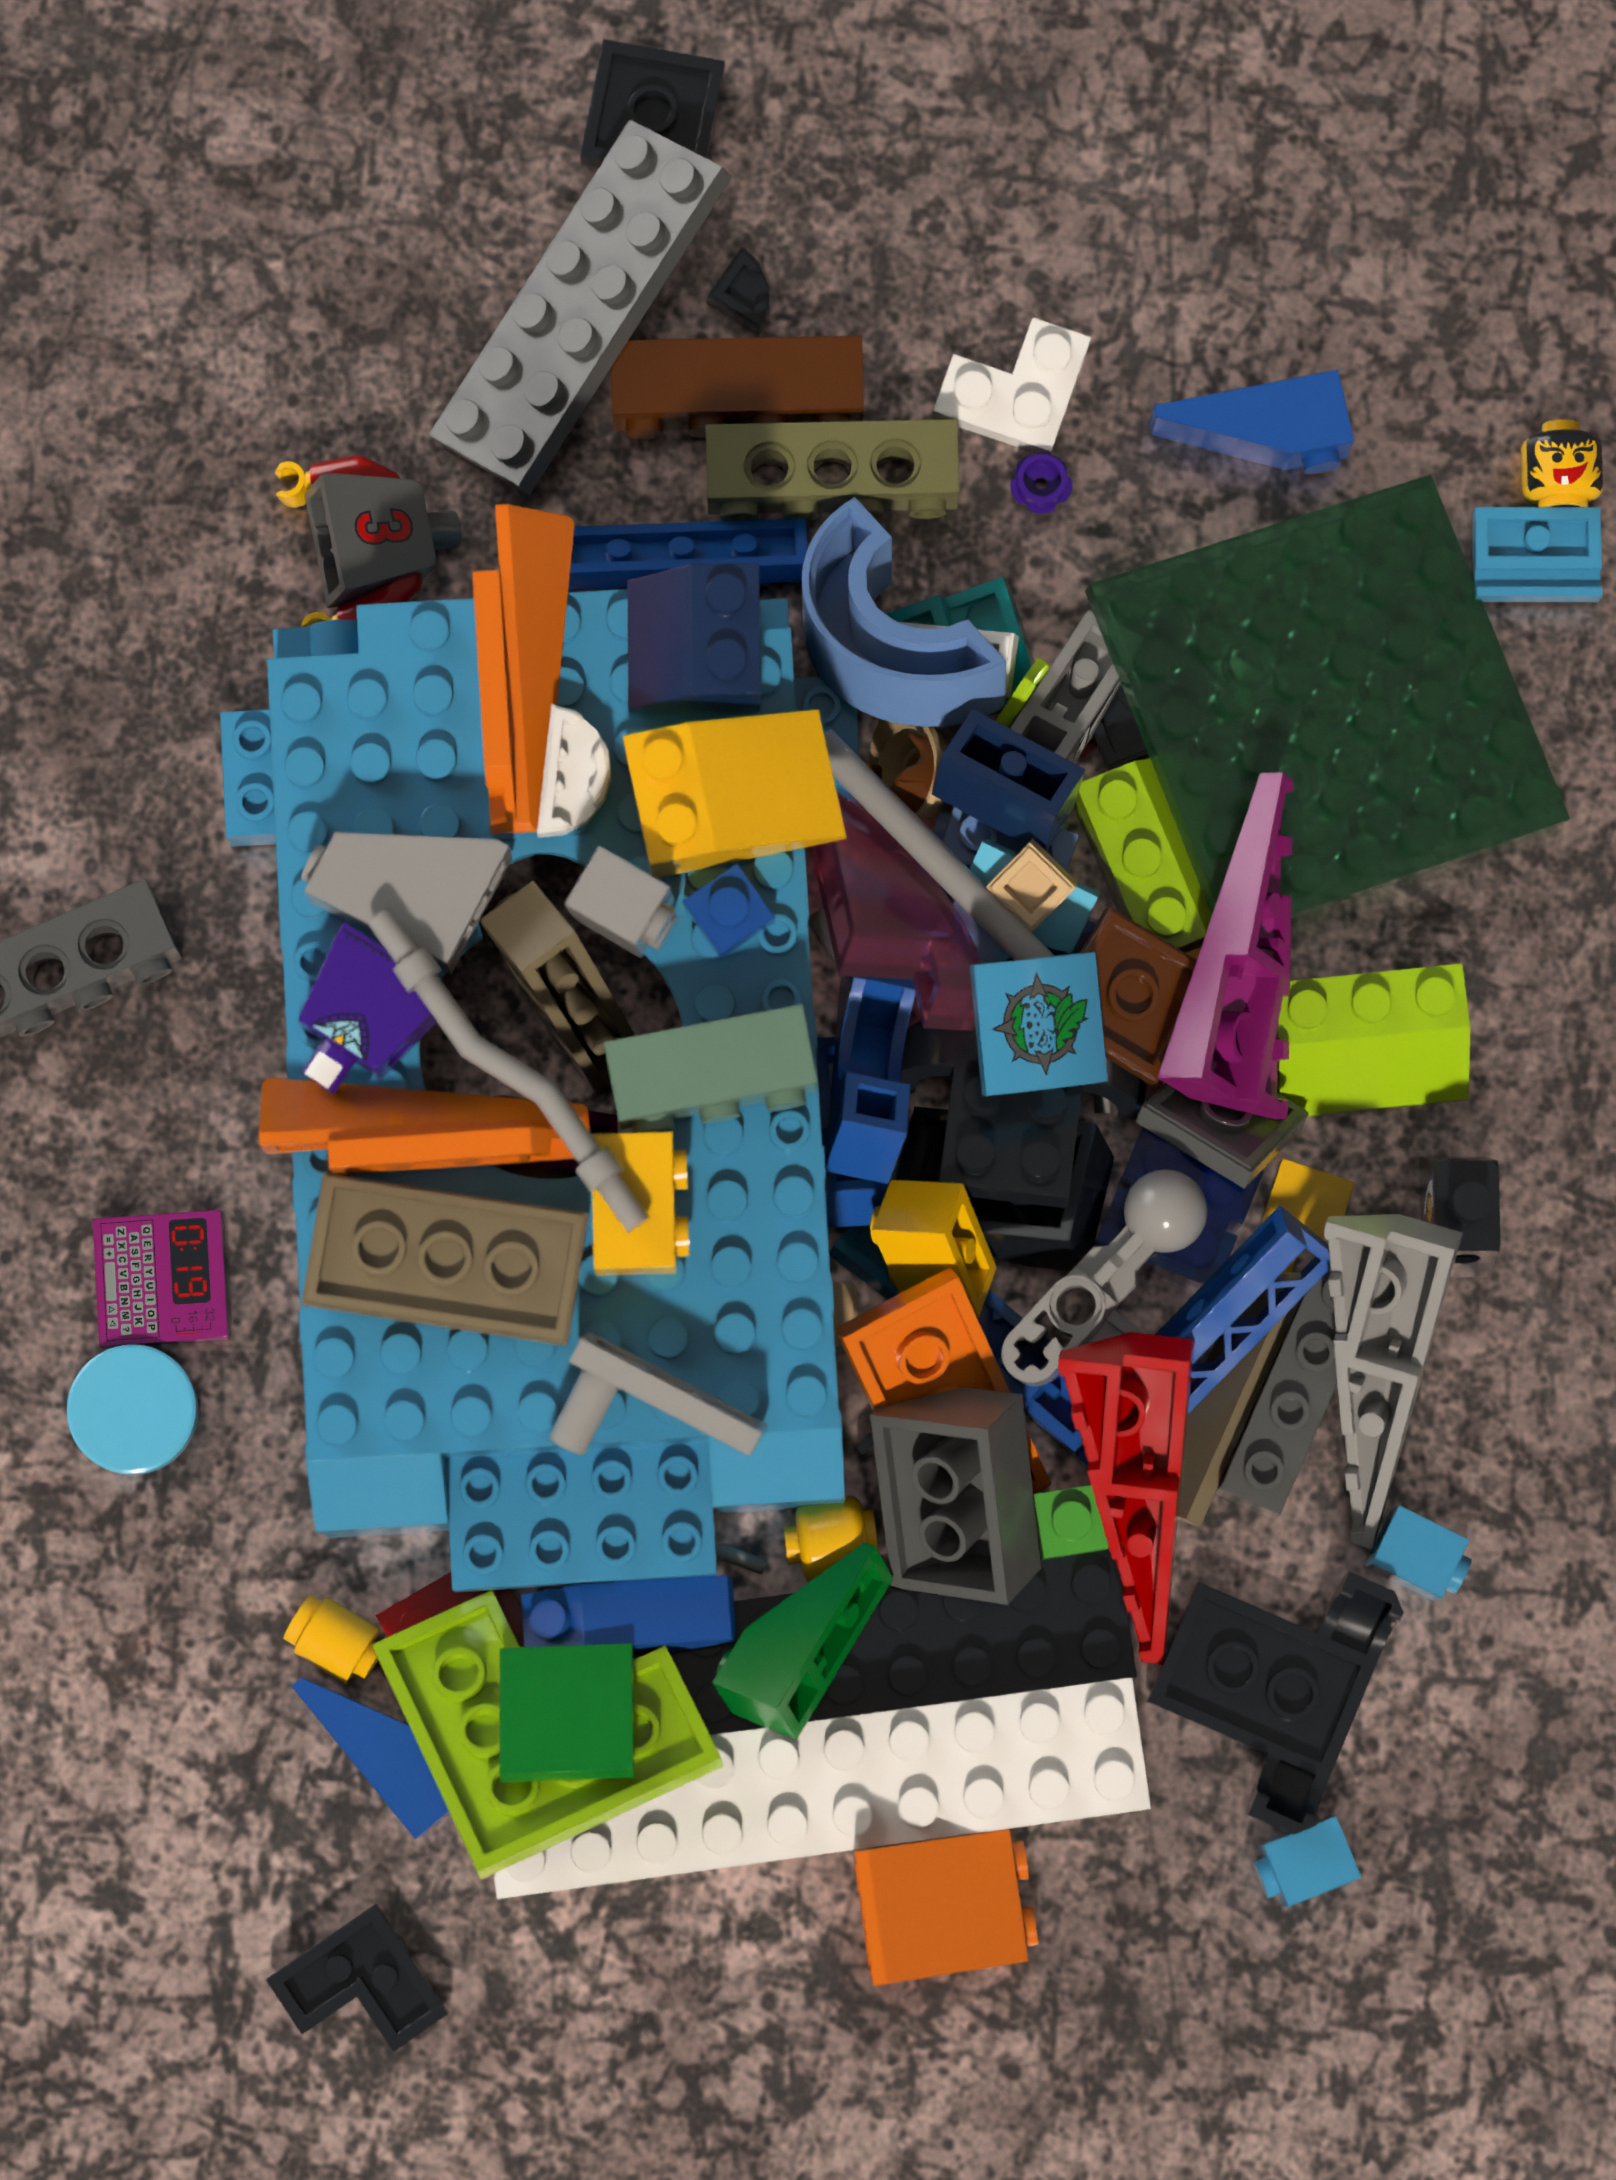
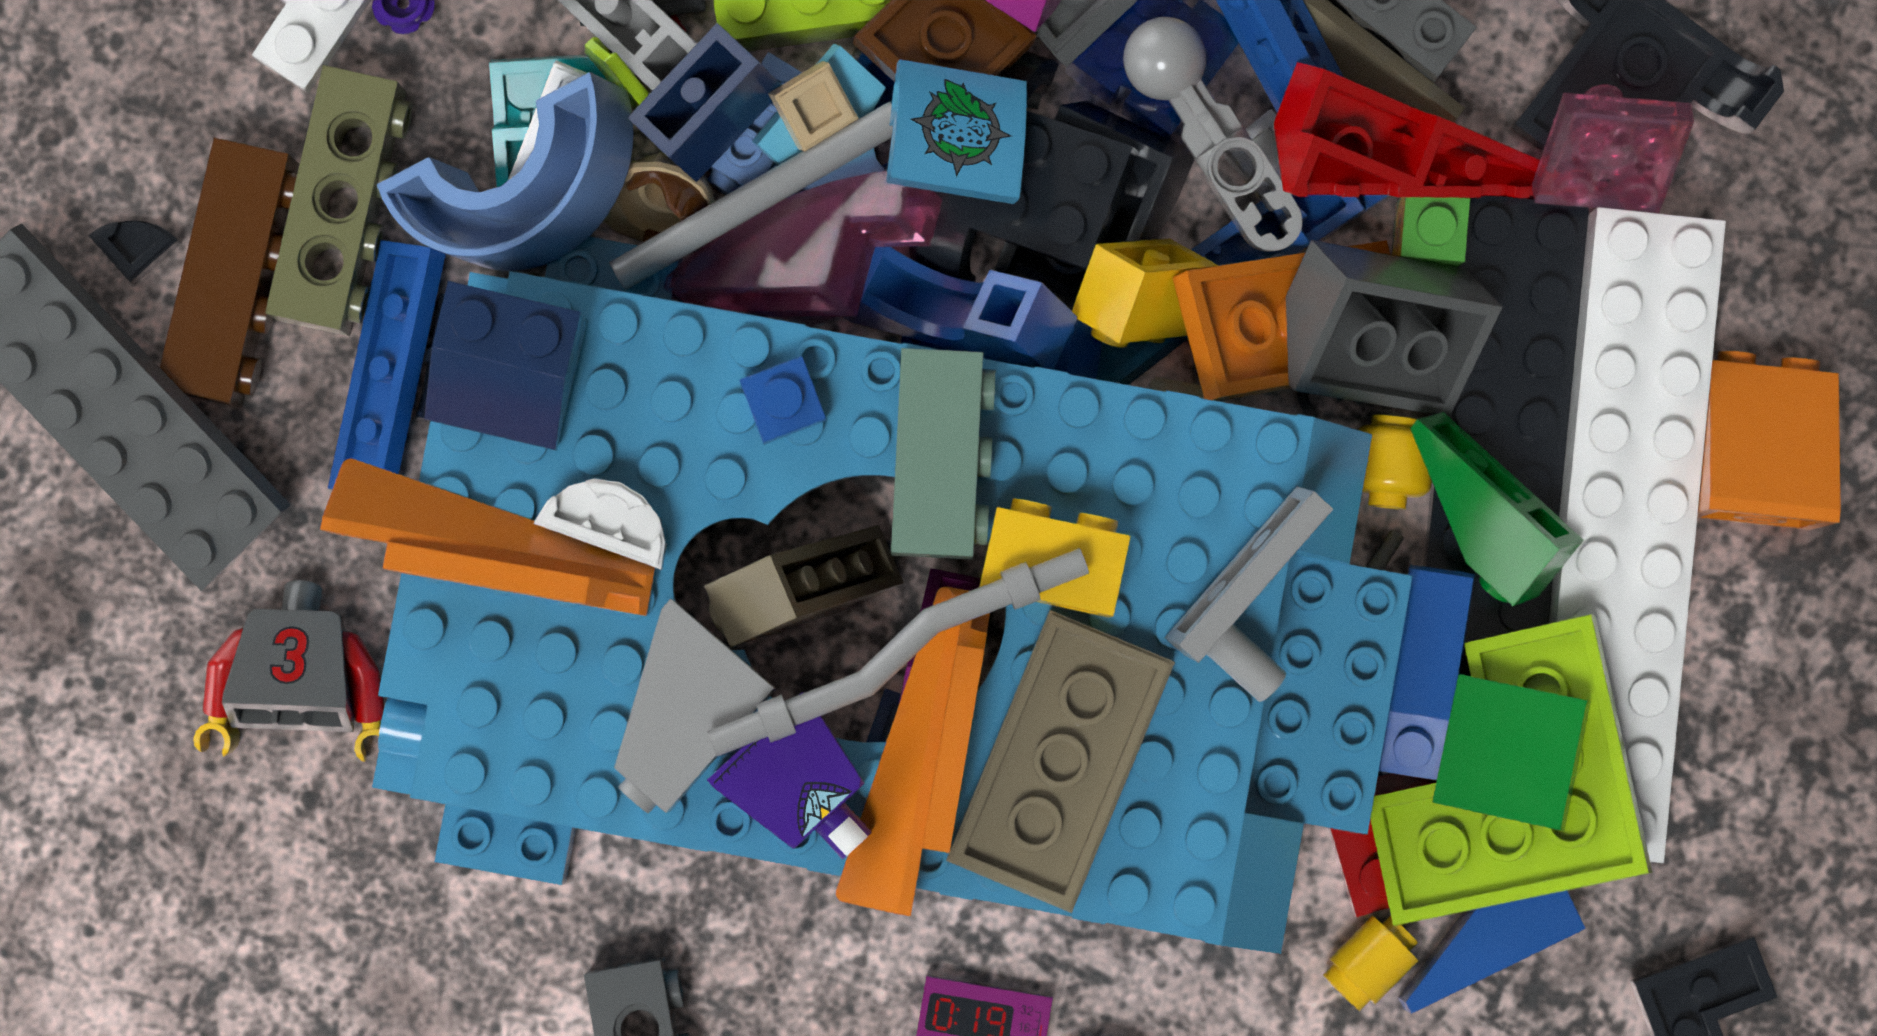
camera: 70 degrees left, 5 degrees up
light grey brick [565,846,678,958] -> none
yellow slope [623,709,846,879] -> none
dark azure brick [1253,1815,1362,1907] -> none
none -> clear pink plate [1532,84,1694,213]

